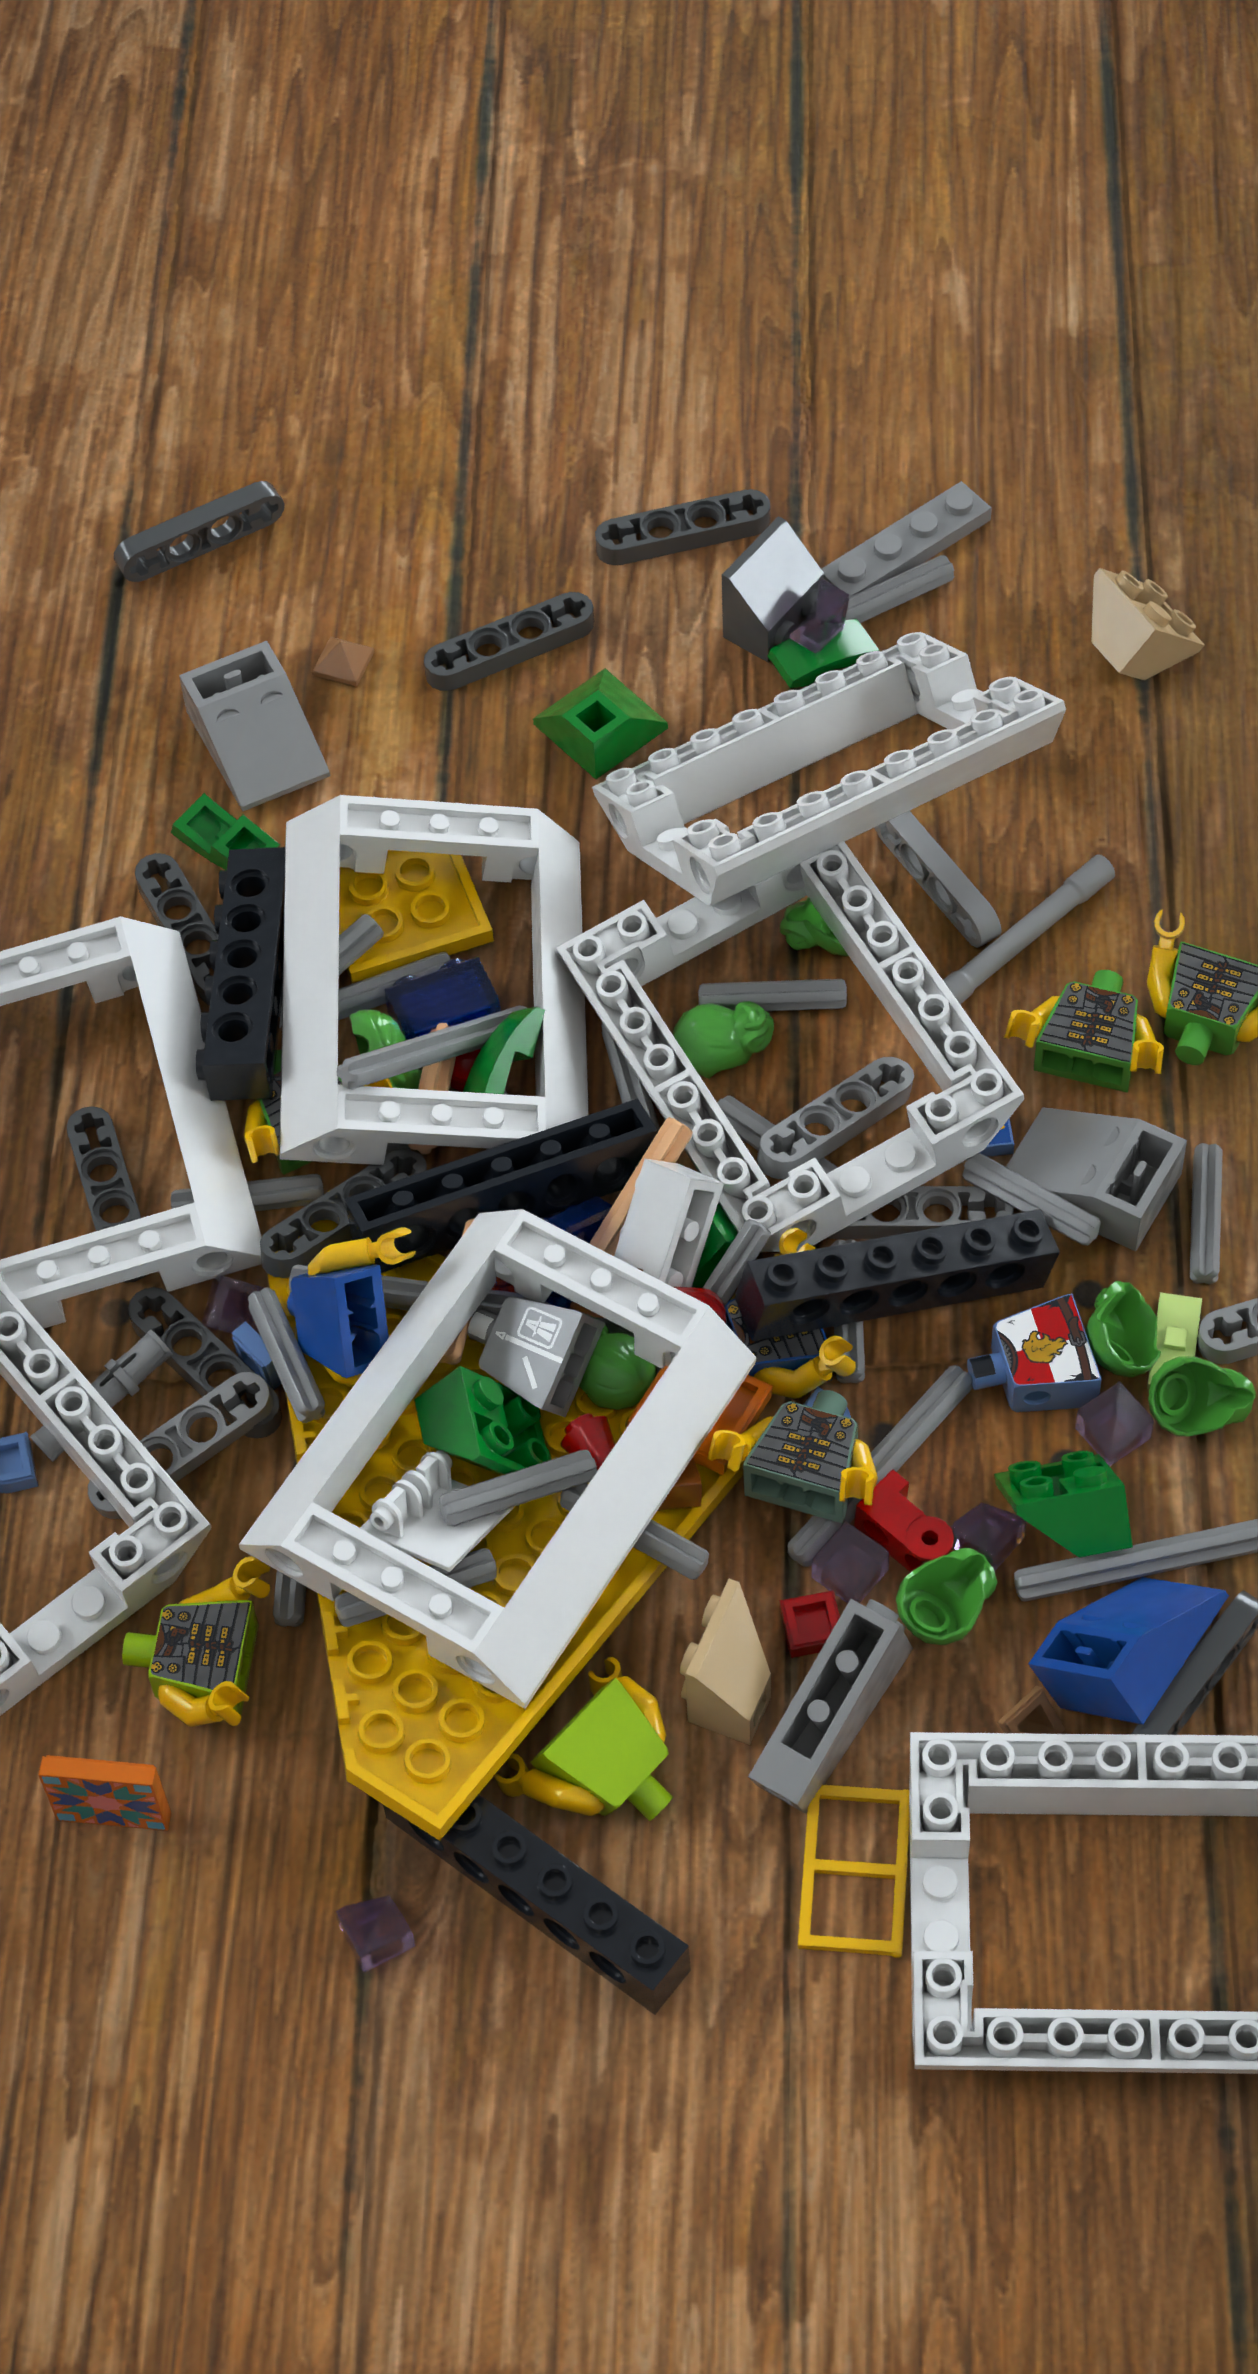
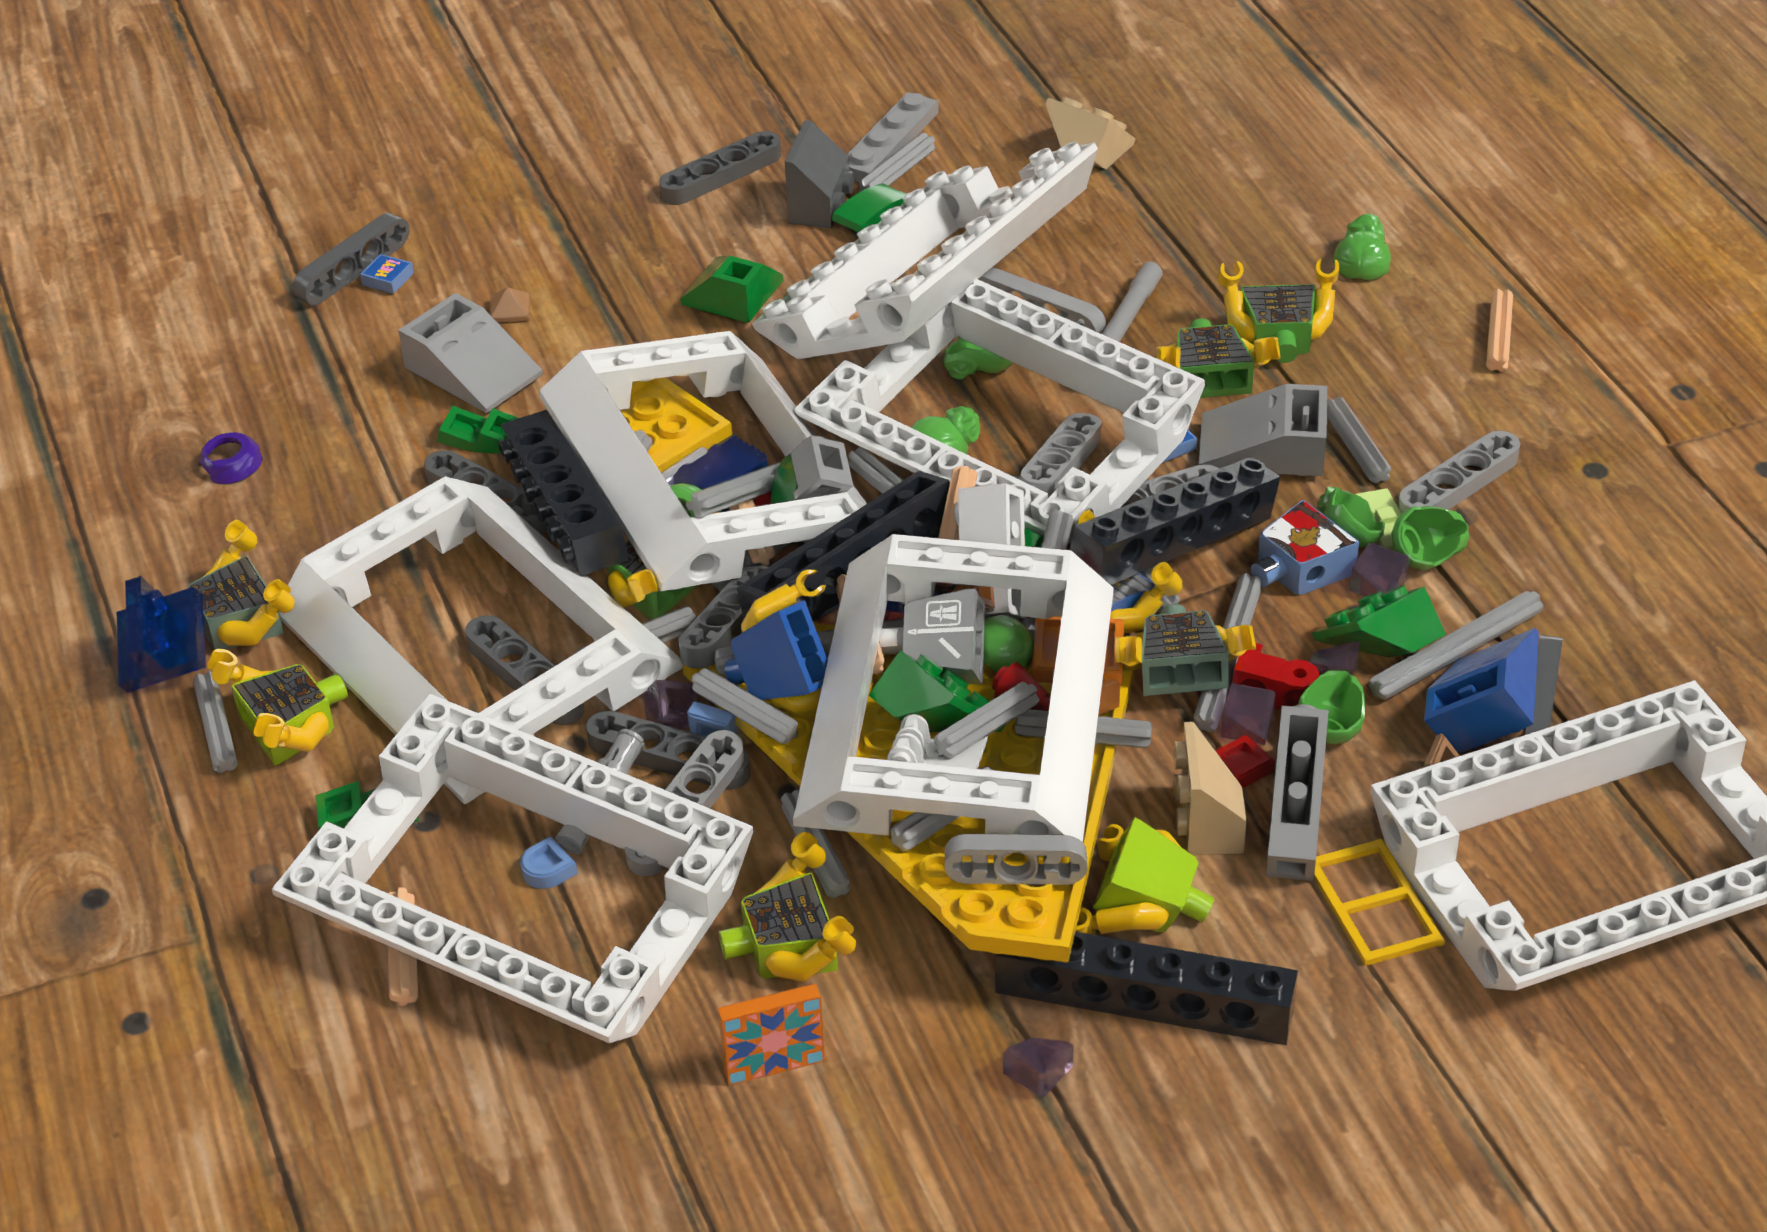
camera: 25 degrees left, 15 degrees down
dark grey beam [424,592,594,691] -> none
light grey axle [698,979,847,1011] -> none
clear purple slope [789,579,849,654] -> none
light grey axle [962,1153,1101,1245] -> none
none -> tile [360,254,414,294]
none -> light grey brick [790,435,853,500]
none -> light grey beam [945,834,1087,885]

